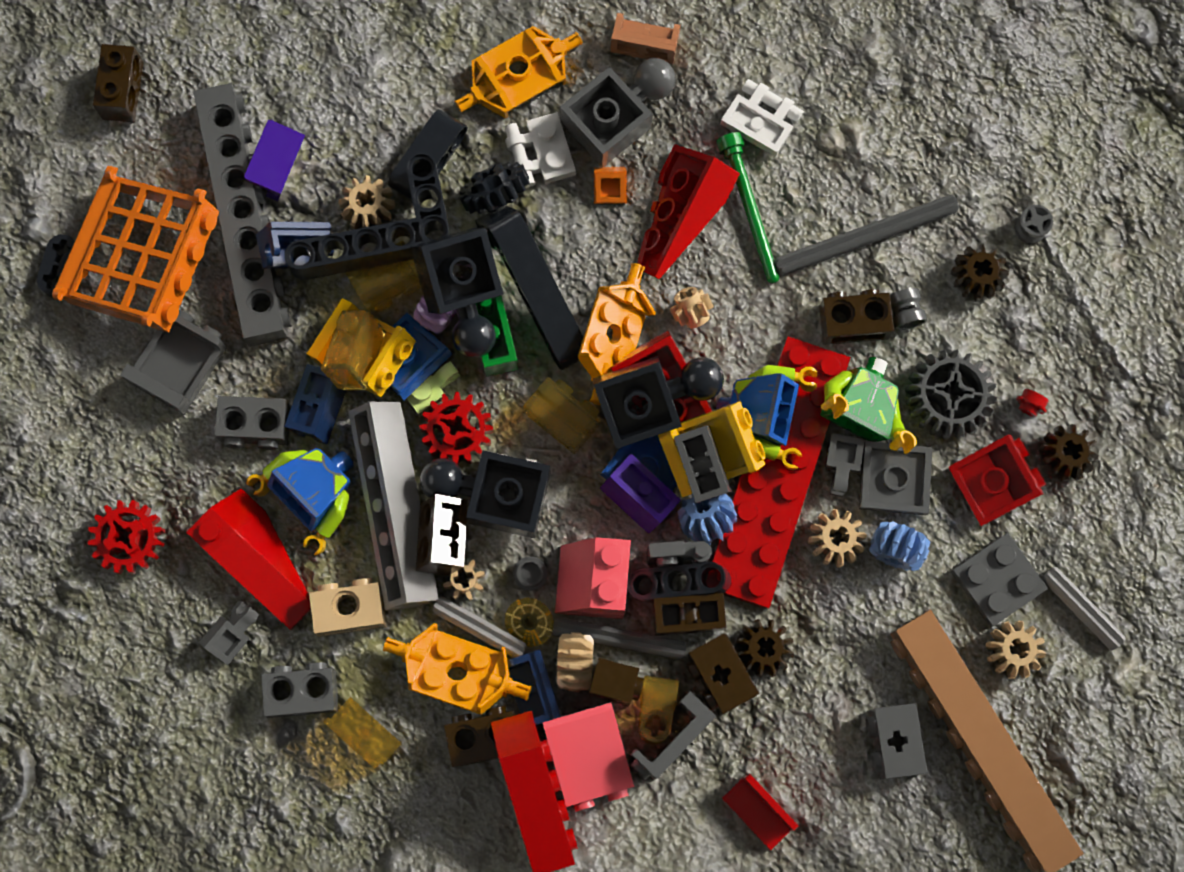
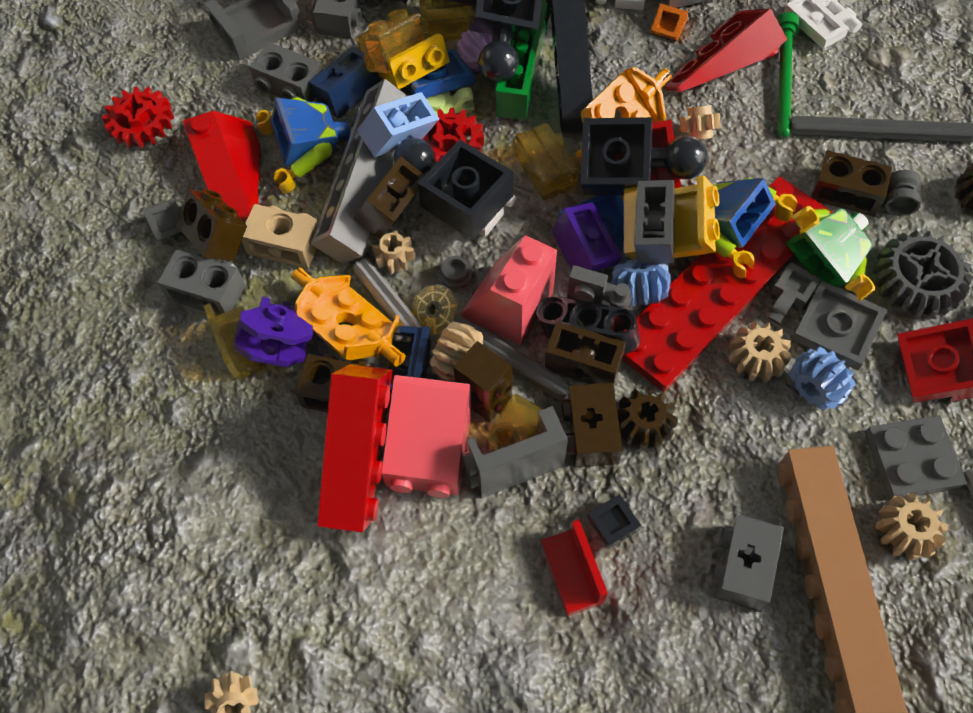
camera: 30 degrees right, 15 degrees down
none -> dark brown brick [176,189,247,261]
none -> dark purple hinge [233,296,313,367]
none -> light blue brick [357,92,439,158]
none -> black plate [587,494,642,549]

